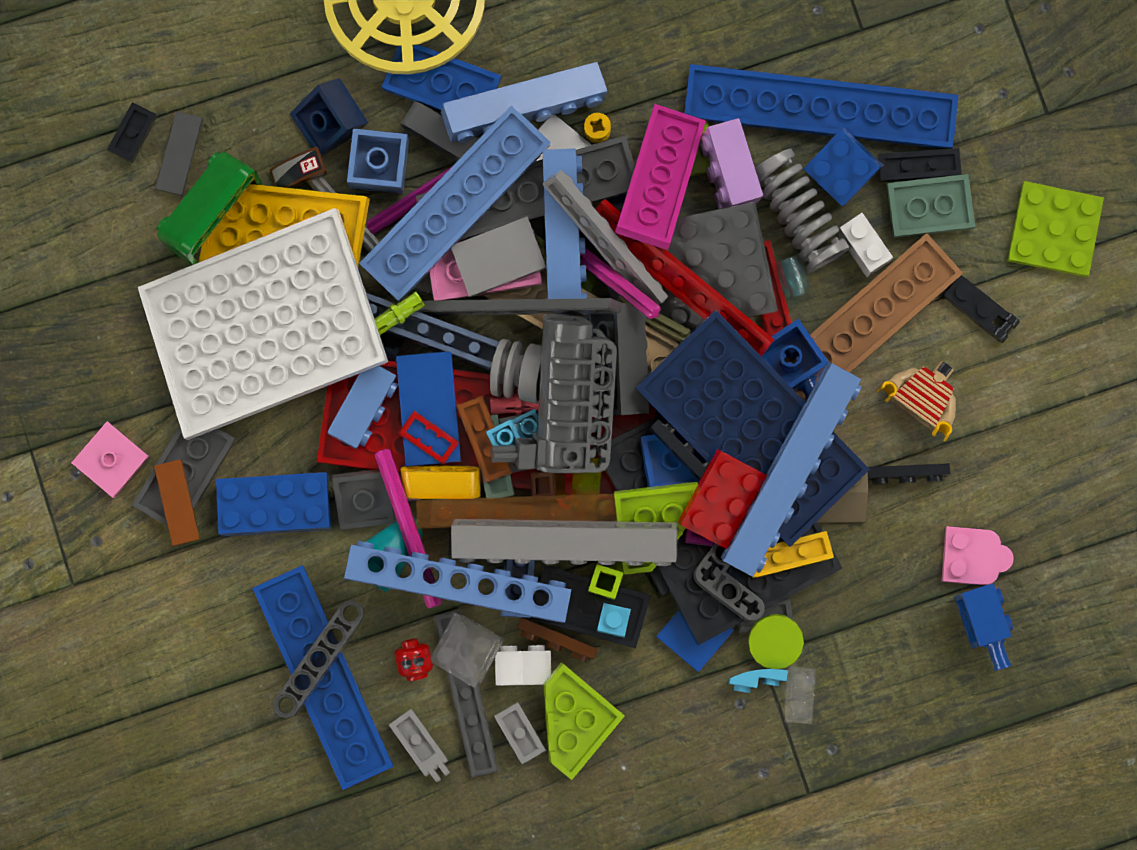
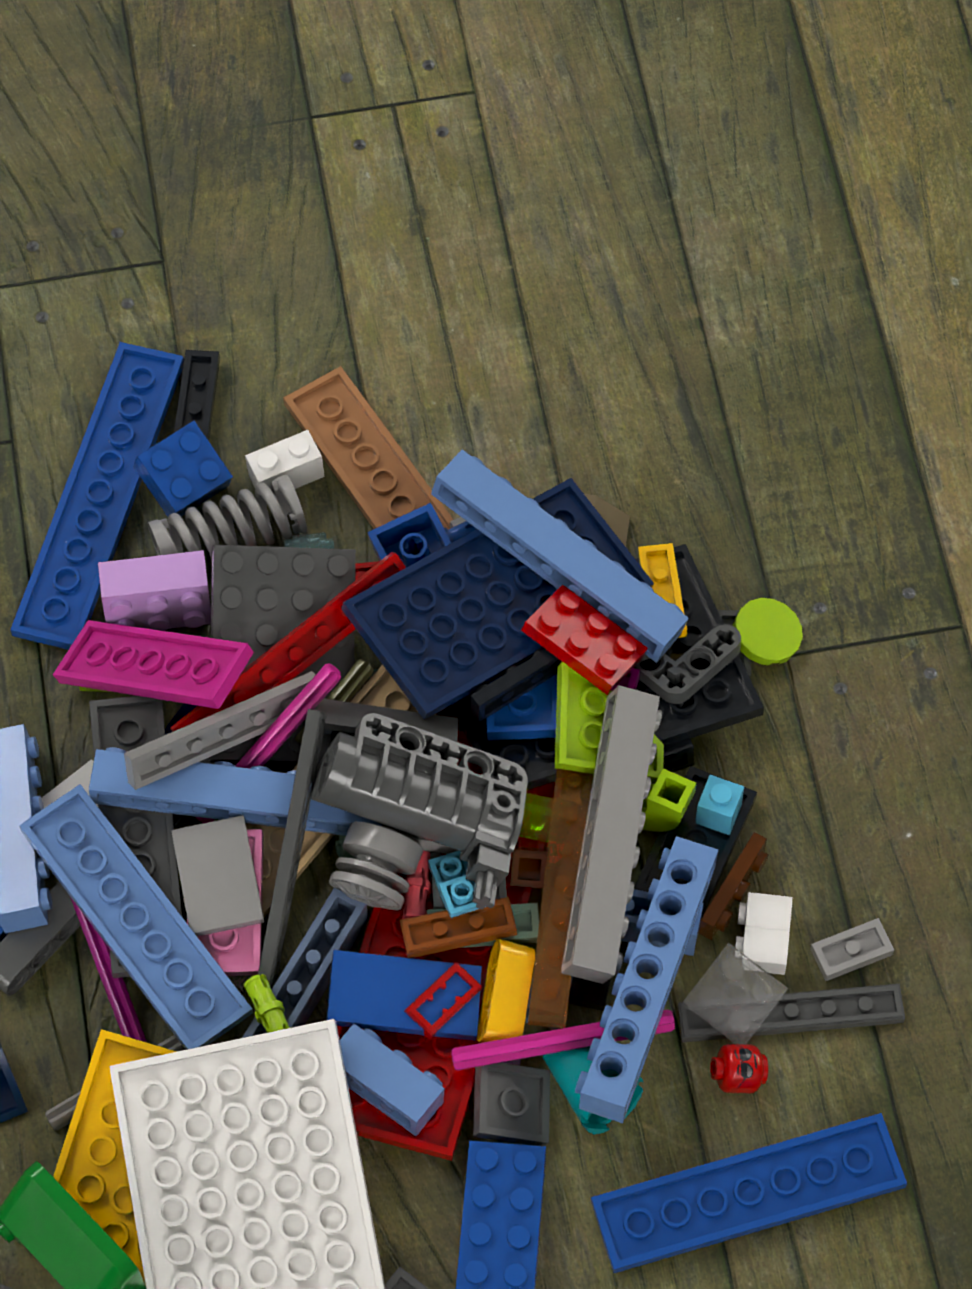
camera: 80 degrees left, 20 degrees down
slope [269,146,327,189] -> none
dark grey beam [273,601,365,718] -> none
medium blue brick [347,129,409,194] -> none
light grey hinge [389,709,450,783] -> none
lime plate [543,662,625,780] -> none
yellow wheel [584,113,611,144] -> none
blue tile [656,610,734,672] -> none
medium azure slope [728,669,788,693] -> none
clear plate [784,667,815,724] -> none
black plate [868,463,950,485] -> none
torso [876,361,956,442] -> none
sand green plate [886,174,975,238] -> none
bright pink plate [942,526,1014,585] -> none
black plate [943,275,1020,343] -> none
blue brick [954,583,1013,671] -> none
lime plate [1007,181,1104,278] -> none

